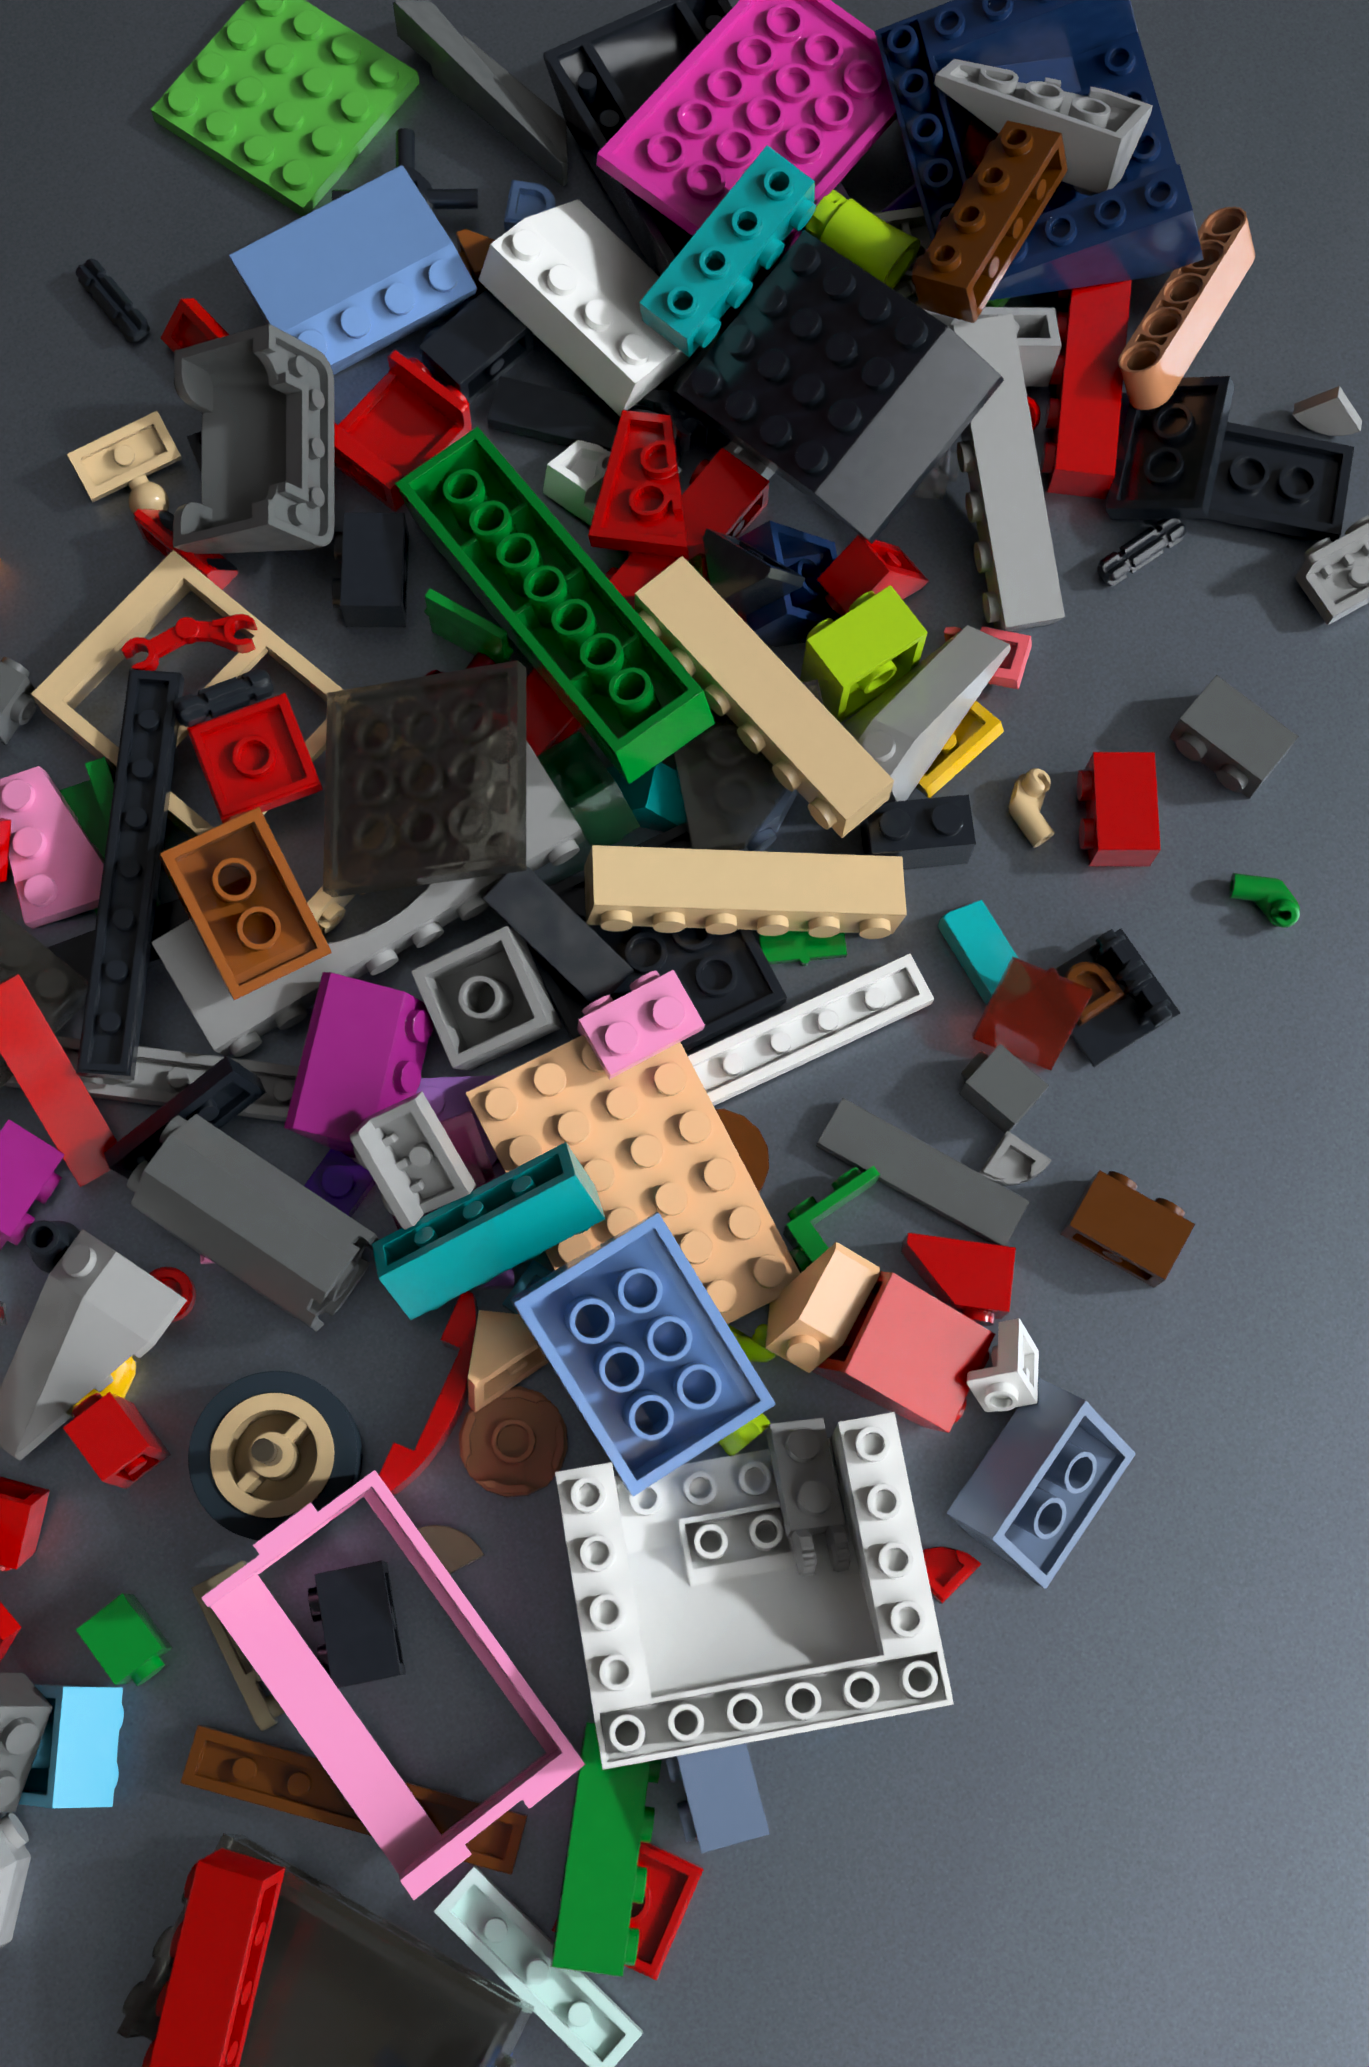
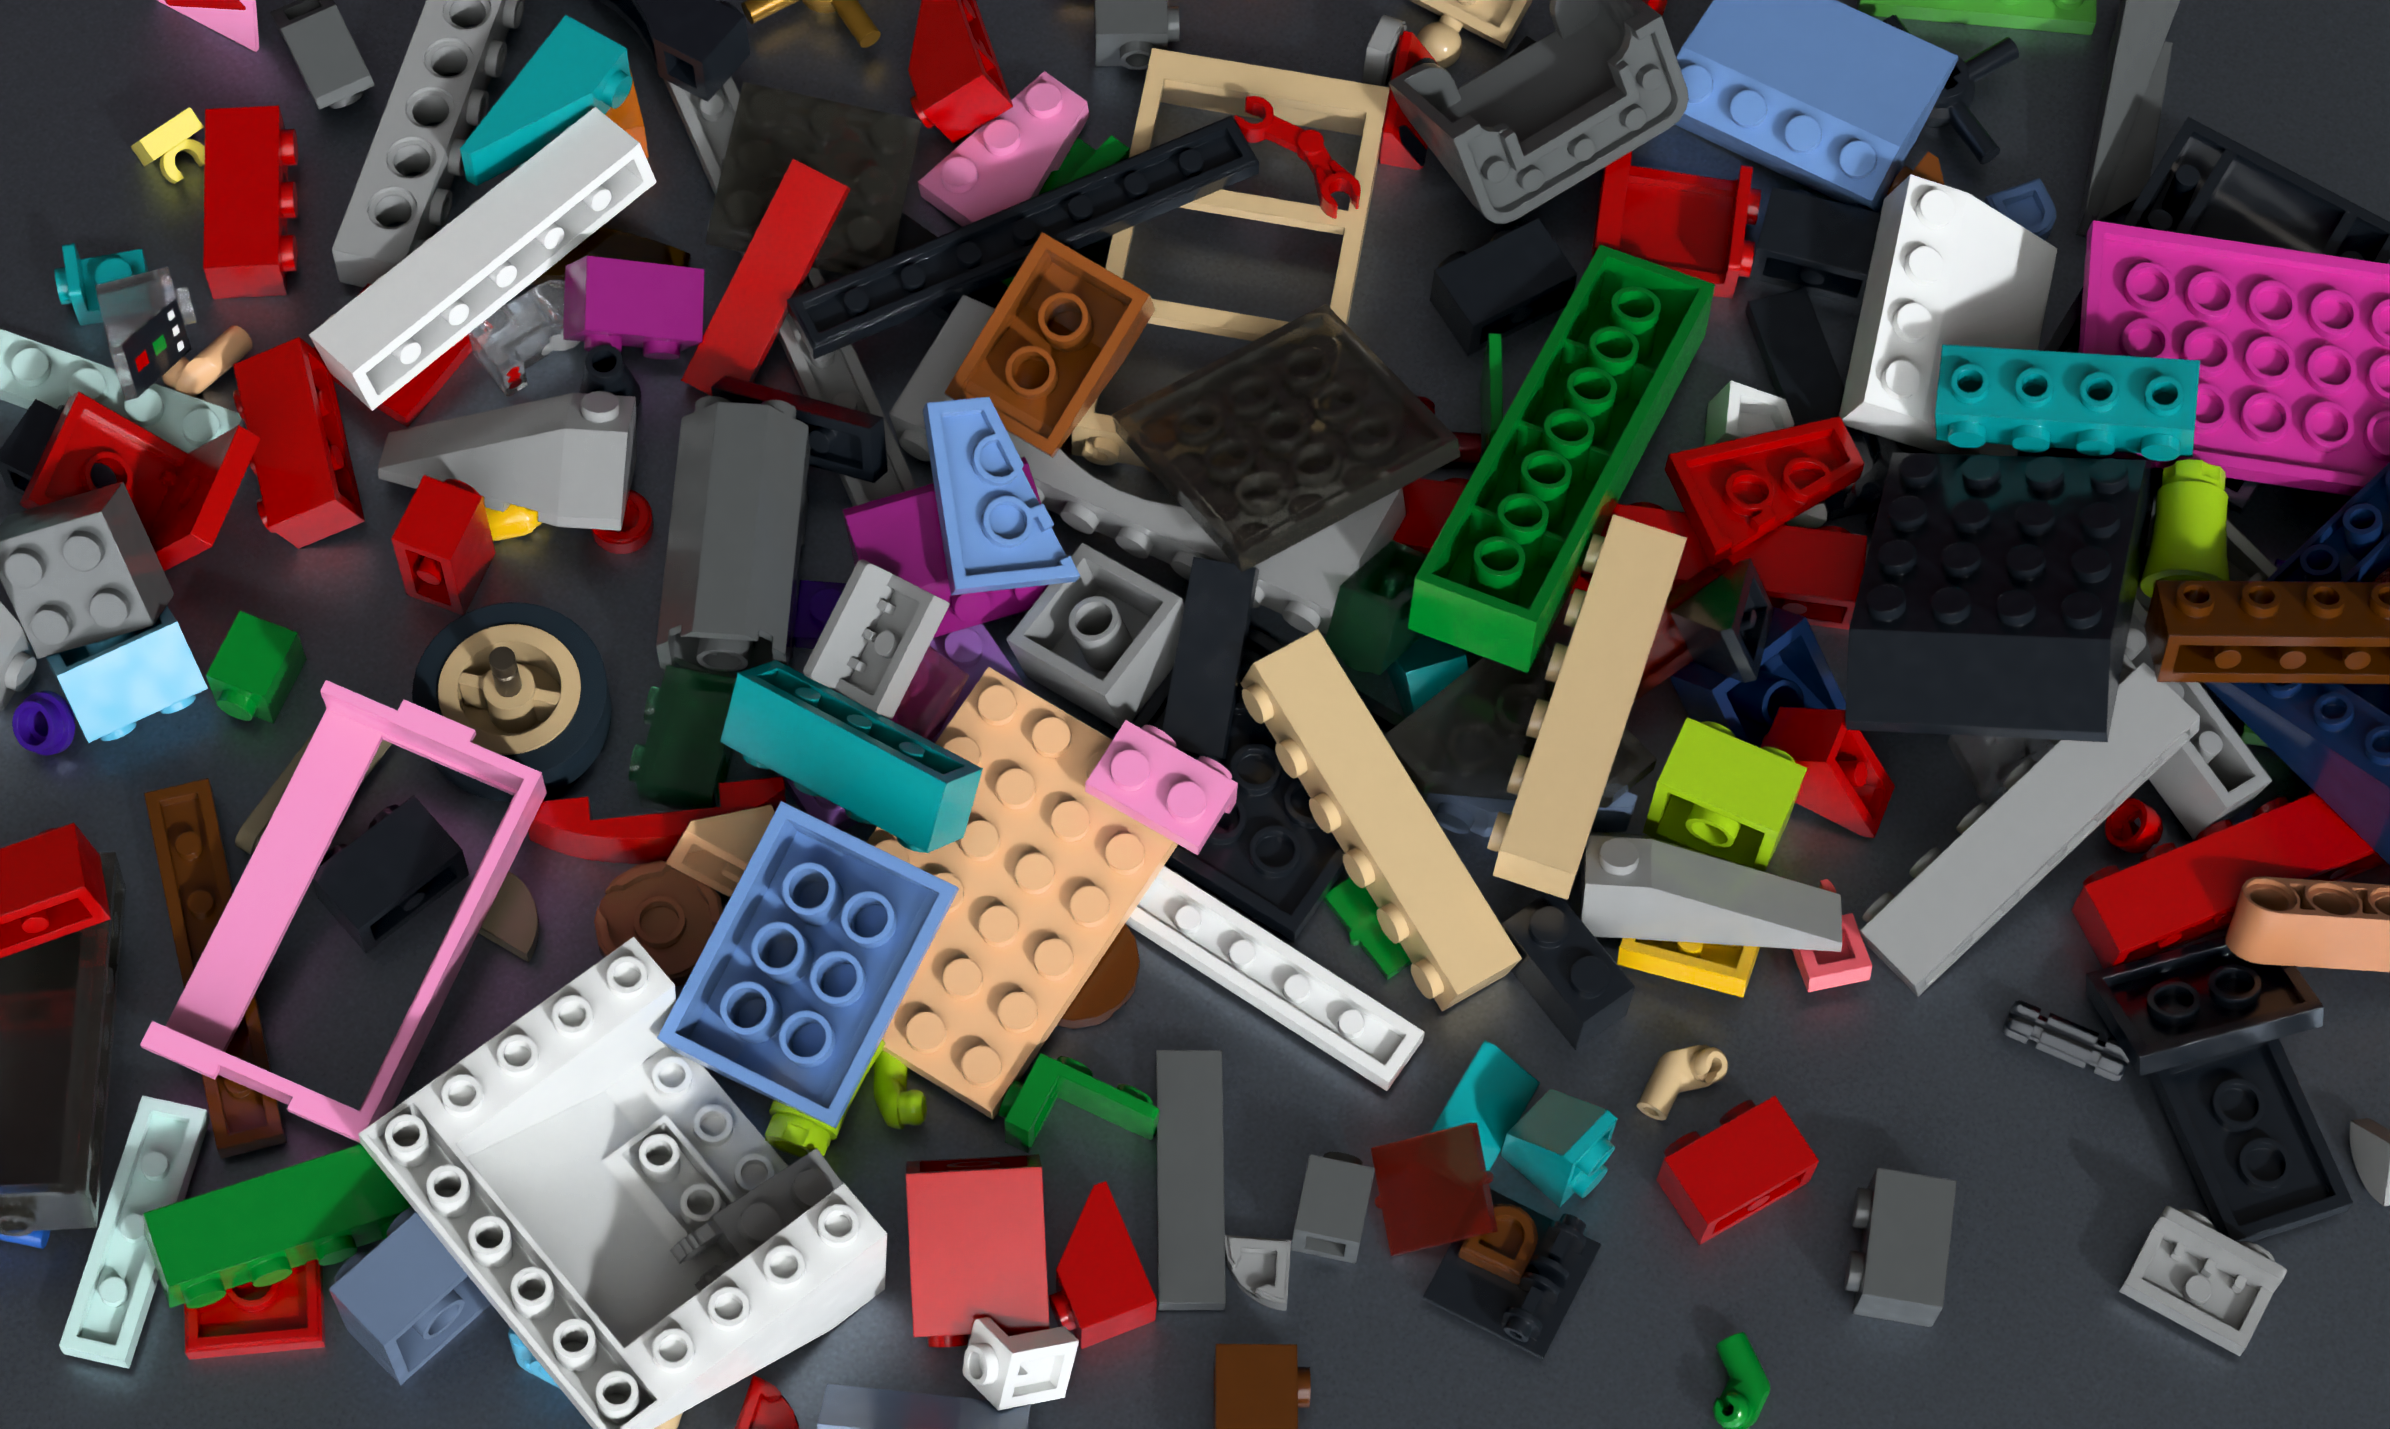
camera: 60 degrees right, 10 degrees down
black axle [173,669,274,727] -> none
red tile [187,693,323,824] -> none
light nougat slope [765,1242,880,1373] -> none
none -> dark purple plate [12,691,75,756]
none -> clear green brick [629,666,736,812]
none -> medium blue wing [922,397,1080,595]
none -> light grey tile [1362,14,1407,86]
none -> teal slope [1501,1089,1618,1208]

